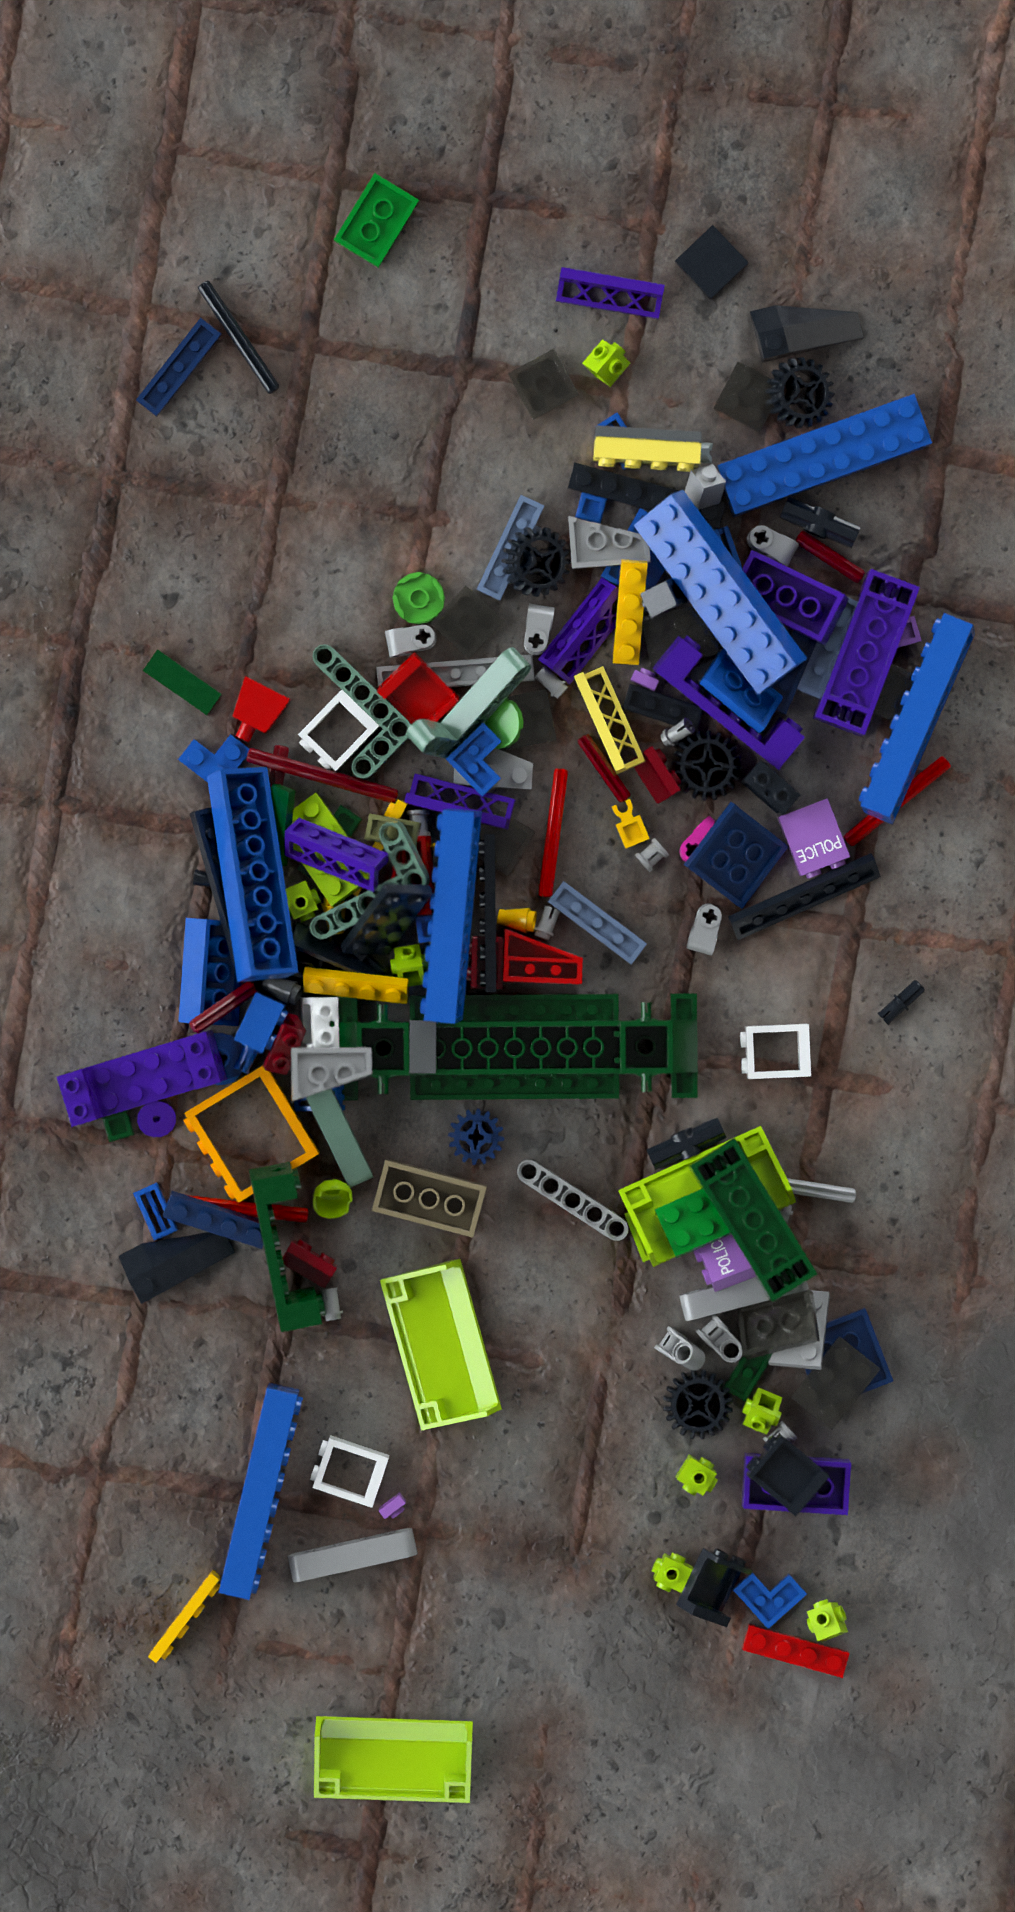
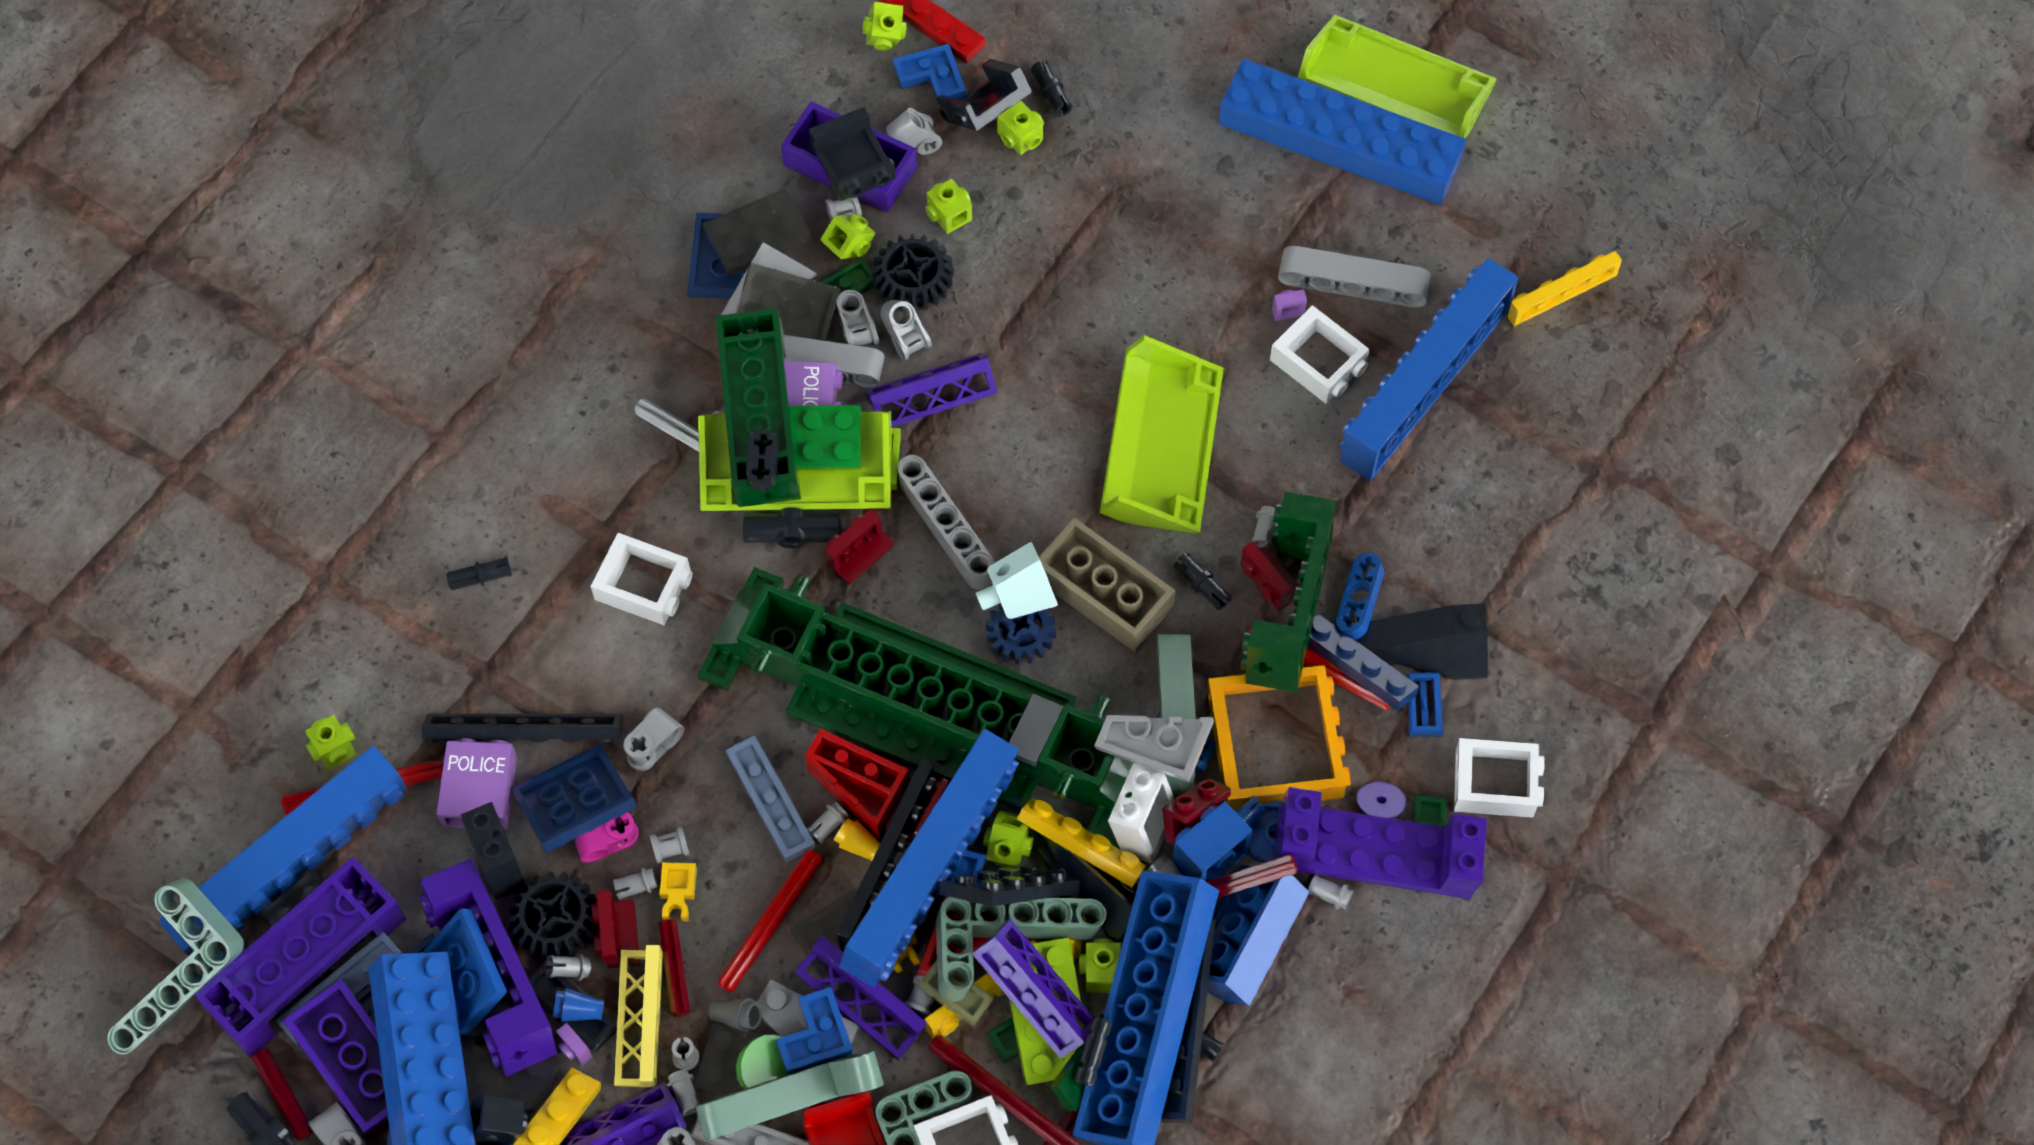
camera: 155 degrees left, 25 degrees down
lime hair [313,1179,353,1219] -> none
none -> sand green beam [107,878,244,1054]
none -> lime brick [305,714,357,771]
none -> blue cone [553,988,604,1022]
none -> light grey pin [613,867,658,900]
none -> light grey pin [671,1037,700,1071]
none -> dark grey cone [709,998,762,1032]
none -> black beam [746,429,779,491]
none -> dark red bracket [825,509,894,585]
none -> dark purple fence [865,353,998,428]
none -> light grey piece [886,108,942,155]
none -> light aqua torso [976,542,1058,619]
none -> black pin [1031,60,1073,117]
none -> black axle [1074,1017,1112,1086]
none -> black pin [1174,553,1232,610]
none -> blue brick [1219,58,1467,205]
none -> light grey pin [1308,874,1353,910]
none -> blue beam [1336,552,1384,640]
none -> white window [1454,738,1544,818]

